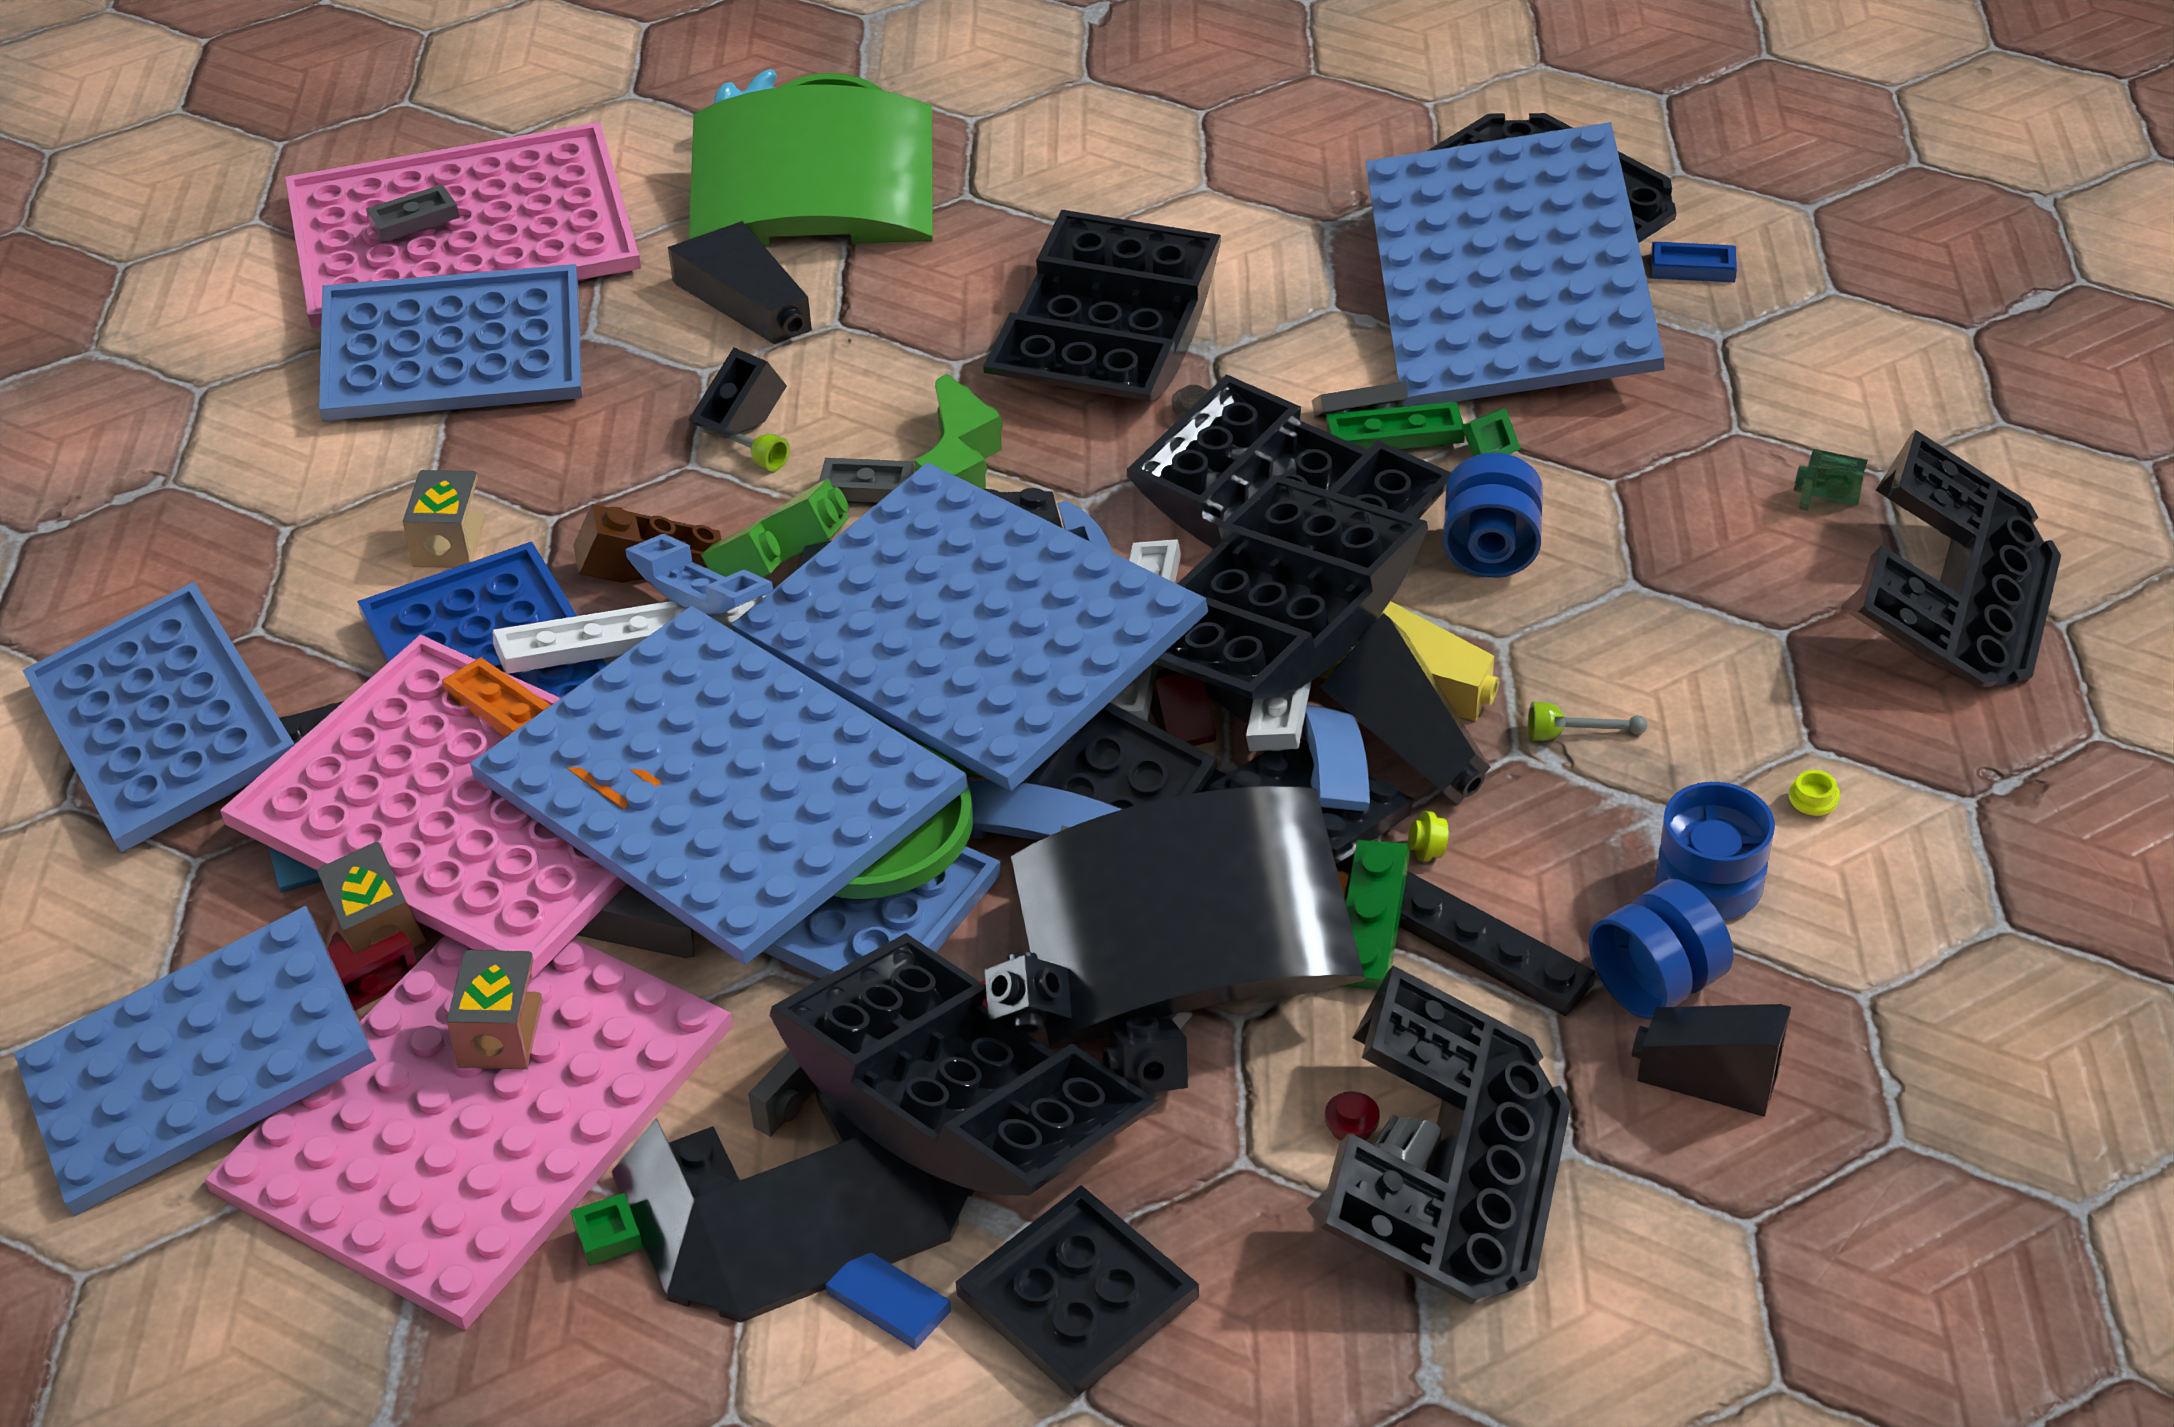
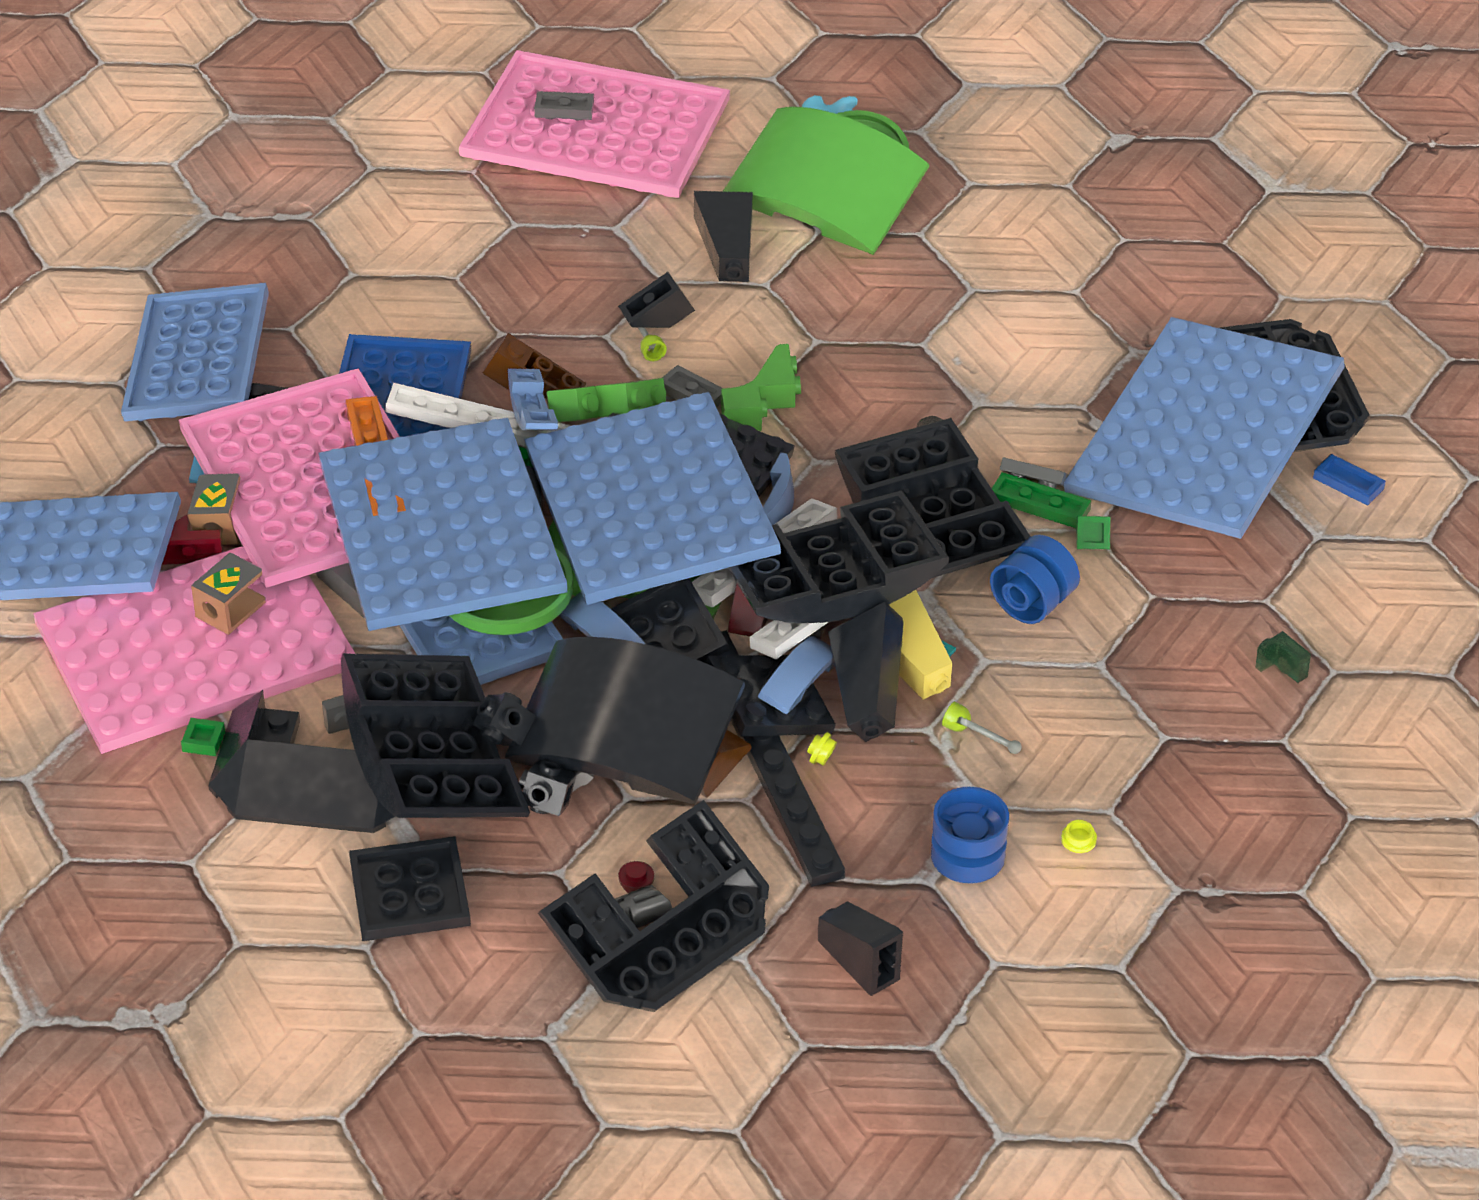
camera: 30 degrees right, 0 degrees up
medium blue plate [319,264,583,421] -> none
piece [402,470,486,568] -> none
blue tile [826,1253,951,1350] -> none
black slope [983,209,1221,402] -> none
green plate [1342,840,1410,989] -> none
blue wheel [1589,879,1733,1020] -> none
black slope [1840,430,2061,688] -> none

